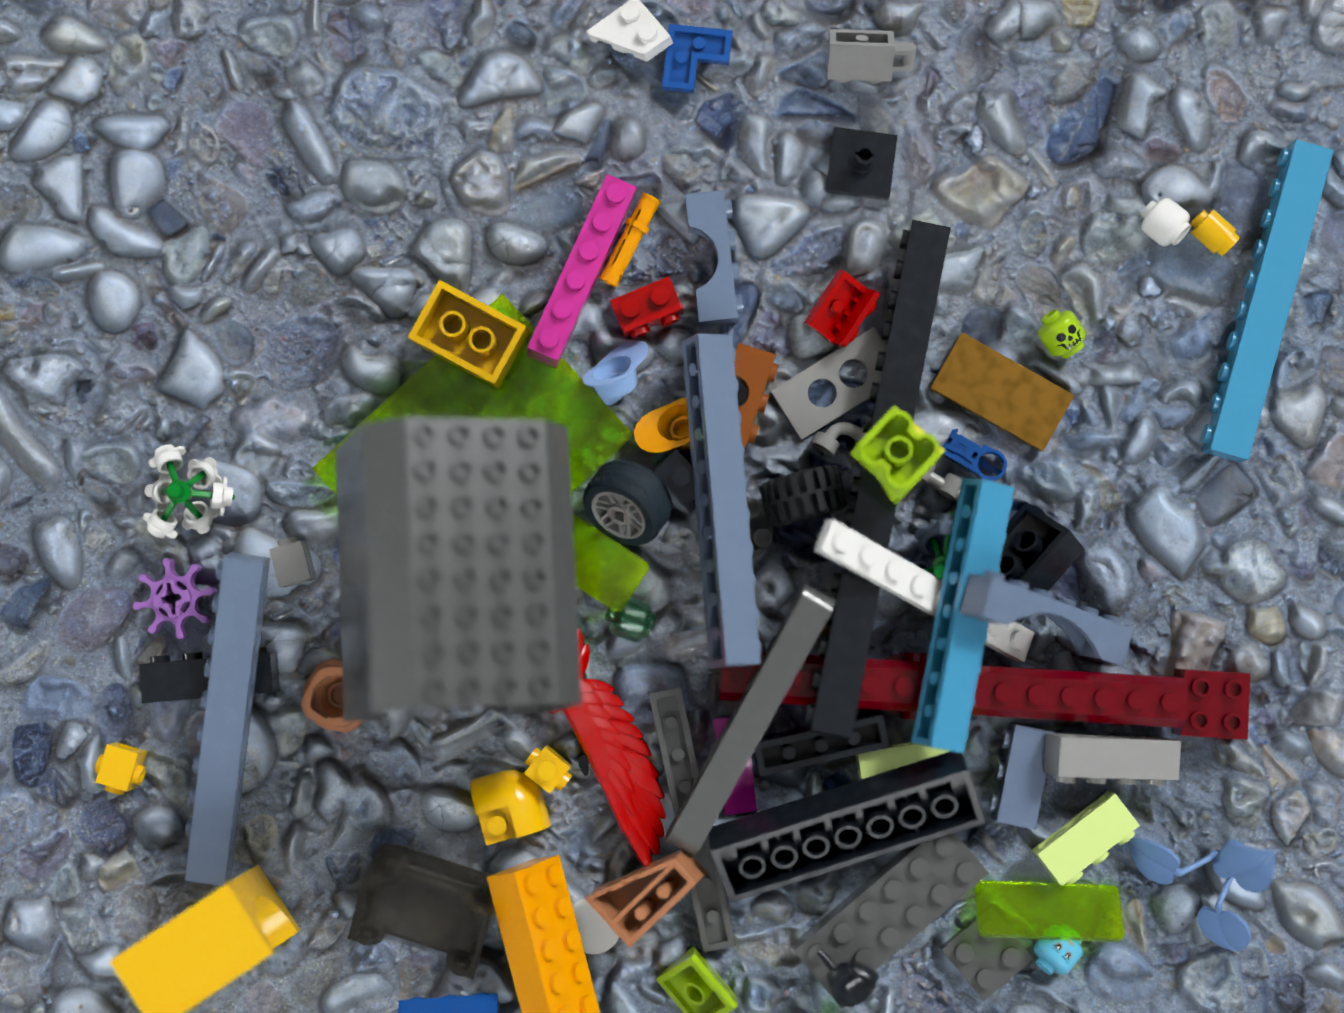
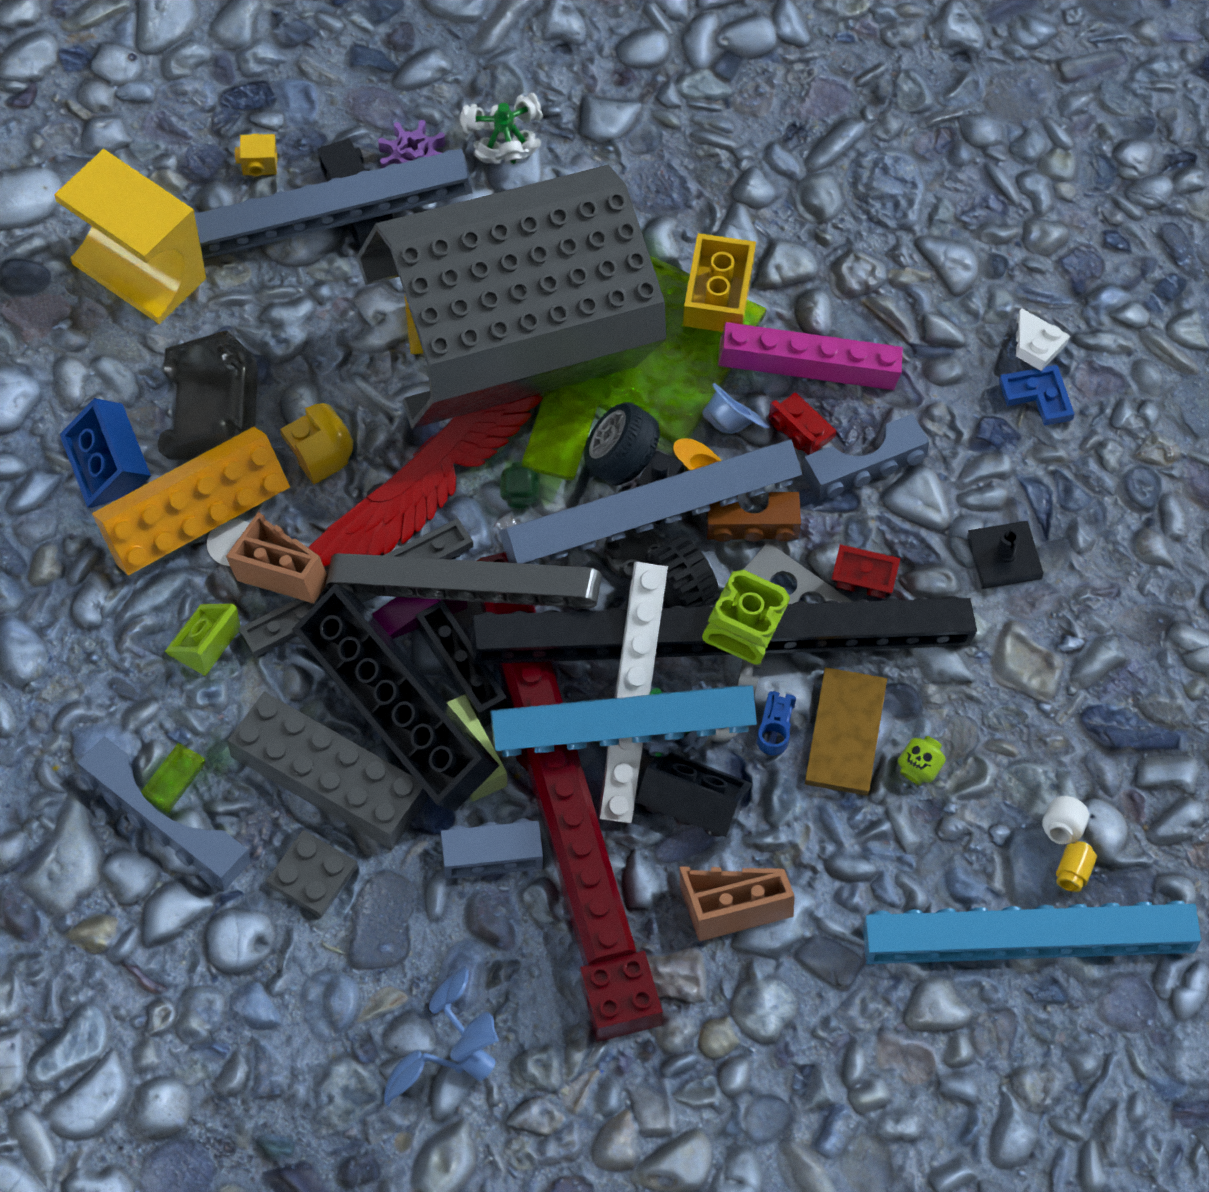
camera: 65 degrees right, 25 degrees down
nougat helmet [300,658,364,733] -> none
yellow brick [524,745,573,794] -> none
light orange pin [599,193,661,288] -> none
black piece [817,949,879,1008] -> none
light grey brick [826,29,916,84] -> none
sand blue arch [960,570,1133,667] -> none
clear neon green piece [974,880,1125,942] -> none
yellowish green brick [1031,791,1140,886] -> none
medium azure head [1033,925,1083,975] -> none
light grey brick [1043,733,1181,786] -> none
none -> nougat wedge [679,866,795,942]

